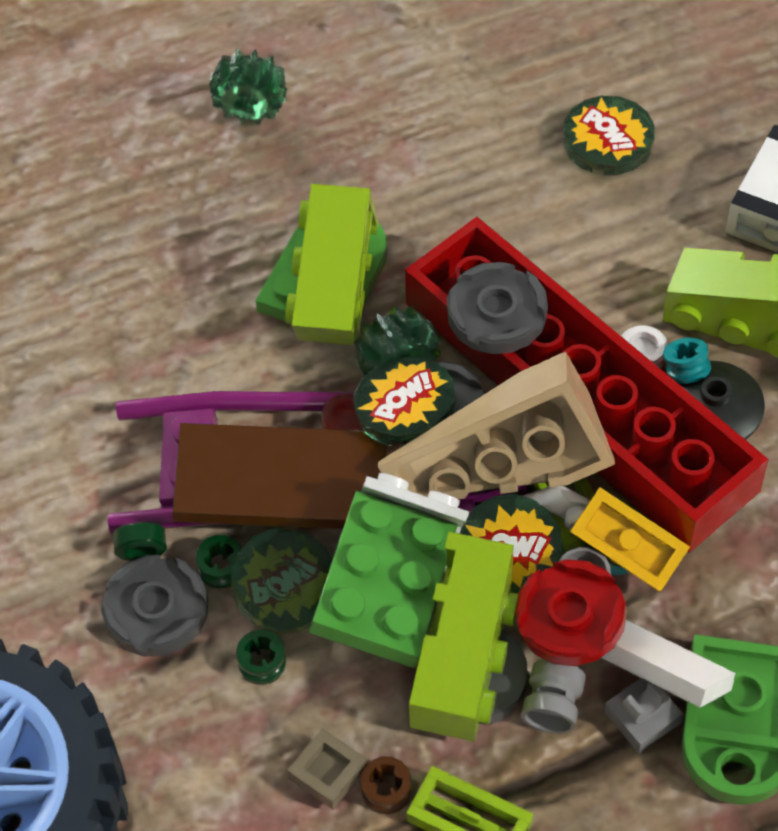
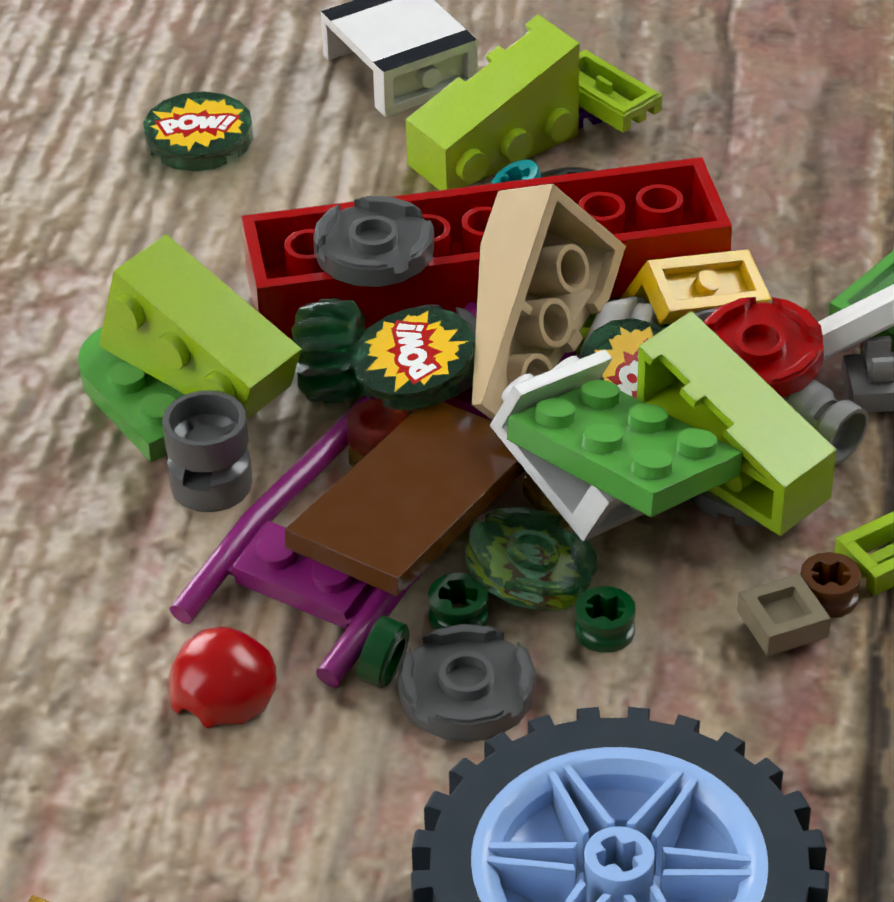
camera: 60 degrees left, 15 degrees down
none -> dark grey wheel [162,391,252,512]
none -> red hair [168,626,277,728]

